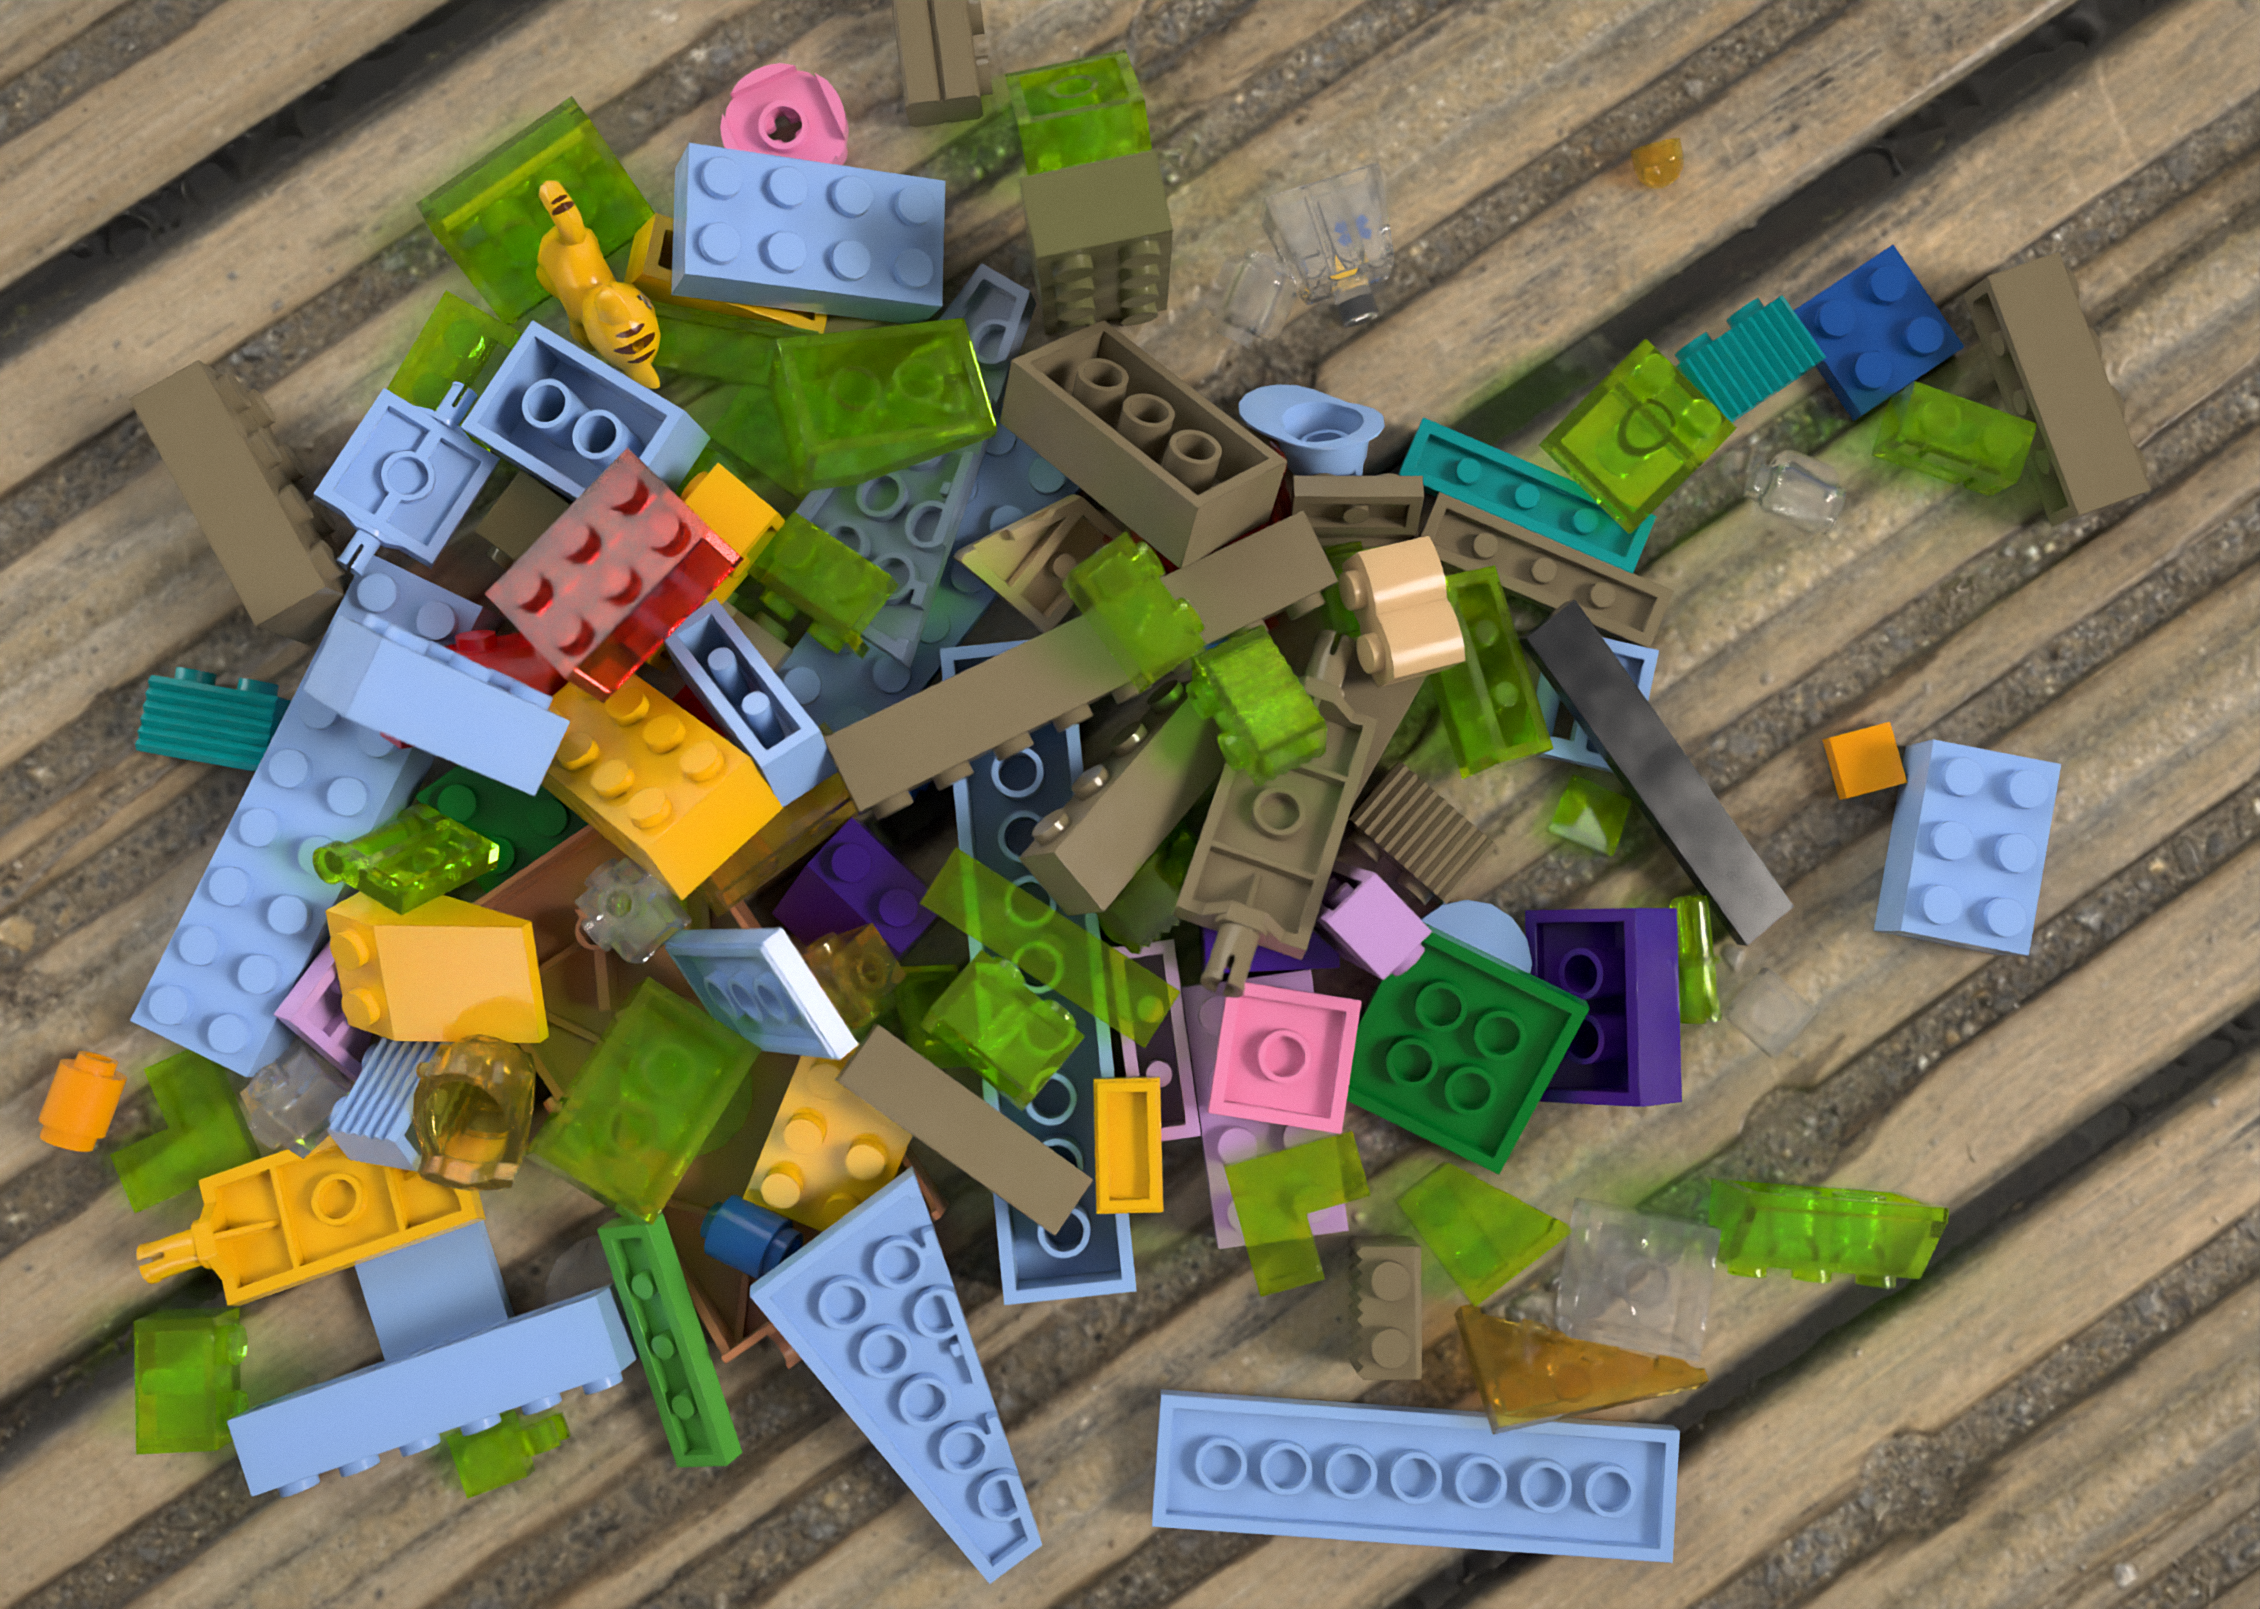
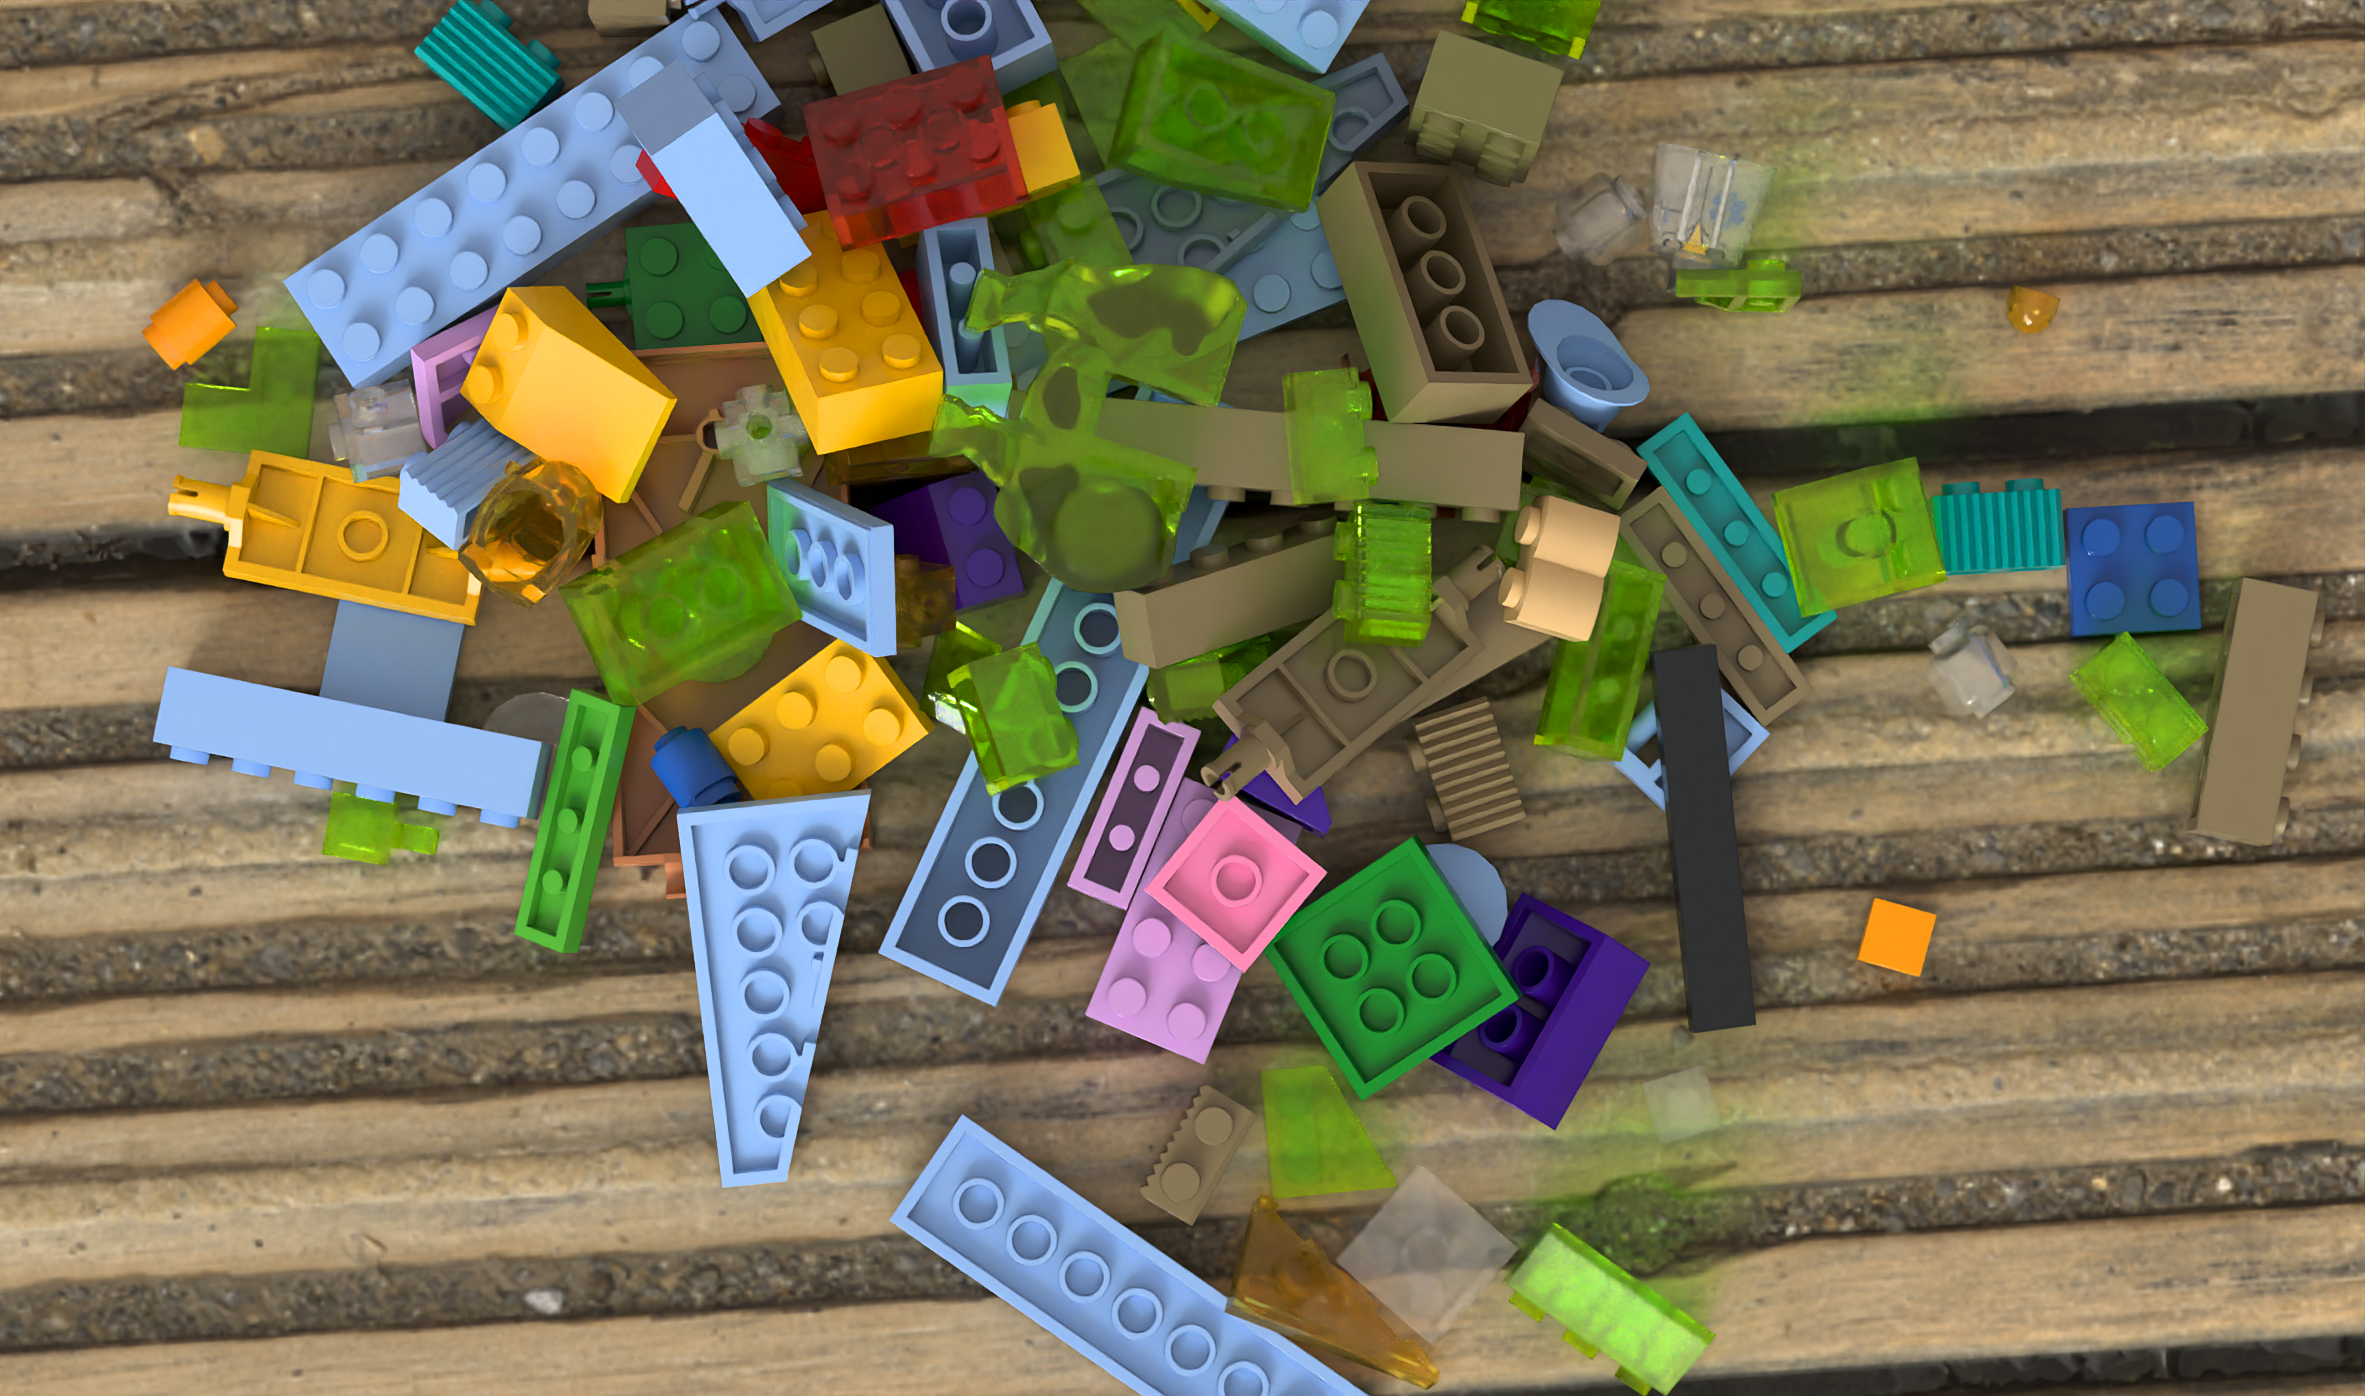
camera: 30 degrees right, 0 degrees up
clear neon green brick [134,1307,249,1455] -> none
clear neon green plate [312,803,499,915] -> none
dark tan tile [835,1024,1093,1236] -> none
clear neon green plate [920,847,1181,1048] -> none
tan wing [953,494,1126,633] -> none
yellow tile [1093,1076,1163,1214] -> none
clear neon green tile [1223,1129,1371,1297] -> none
lavender brick [1314,860,1432,980] -> none
clear neon green slope [1546,774,1631,858] -> none
clear neon green axle [1670,895,1722,1024] -> none
light blue brick [1874,739,2061,956] -> none
none -> clear neon green animal [923,259,1248,593]
none -> clear neon green wing [1676,259,1801,313]

